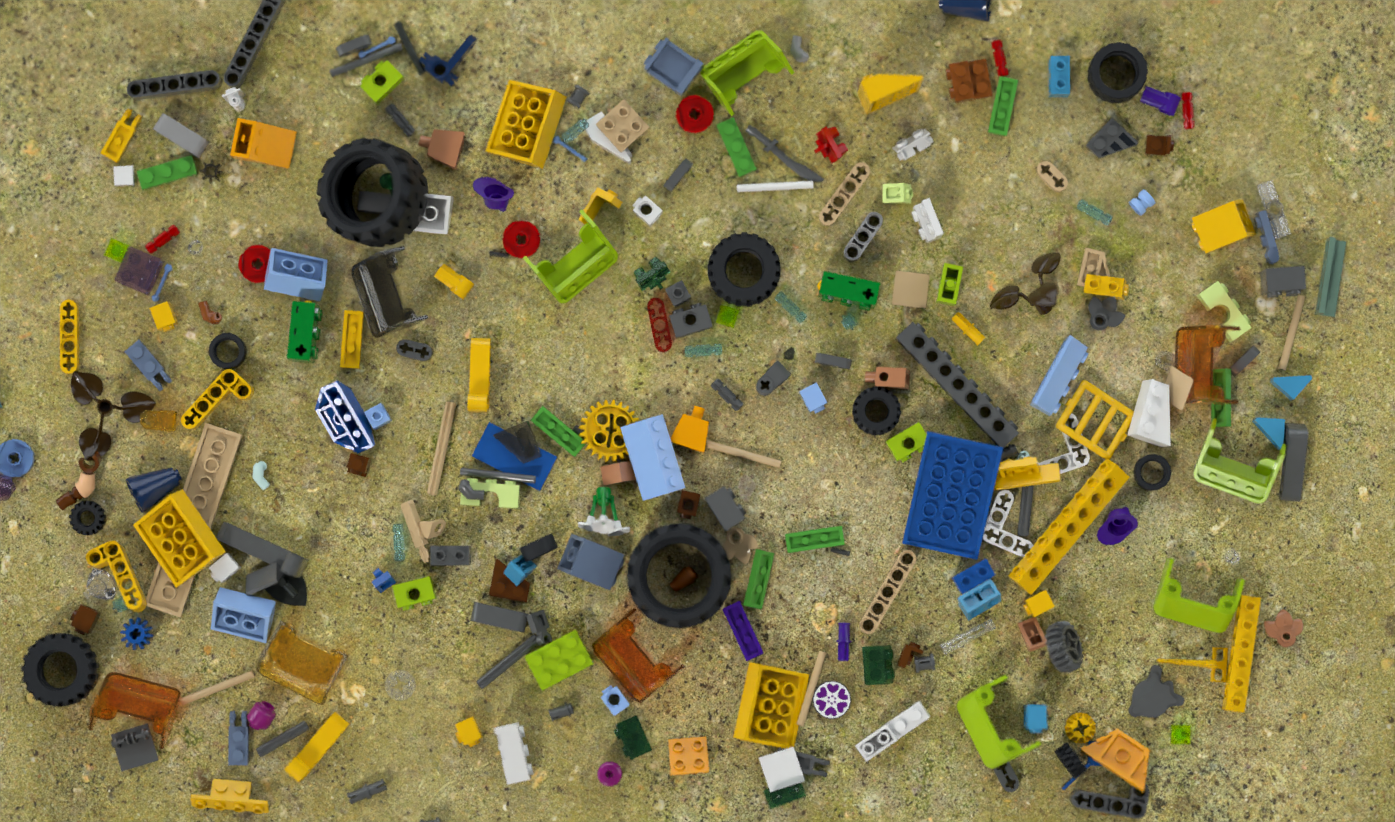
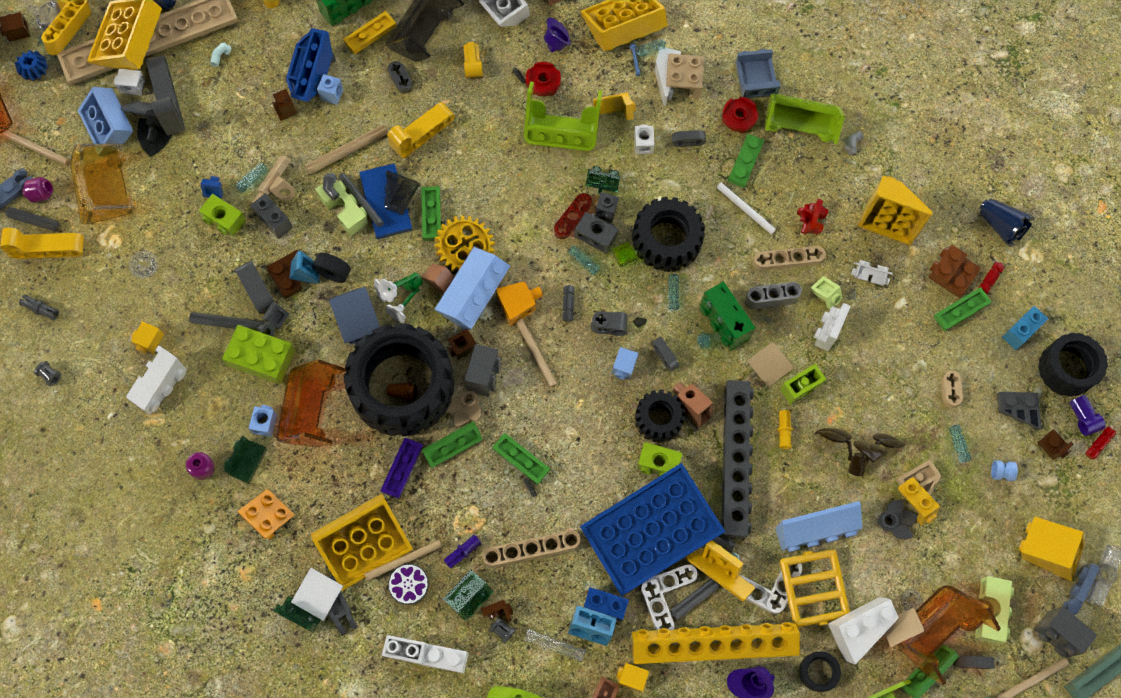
camera: 40 degrees right, 15 degrees down
dark grey pin [549,702,574,721] -> none
dark grey bush [566,84,590,109] -> none
dark grey sword [745,125,824,182] -> none

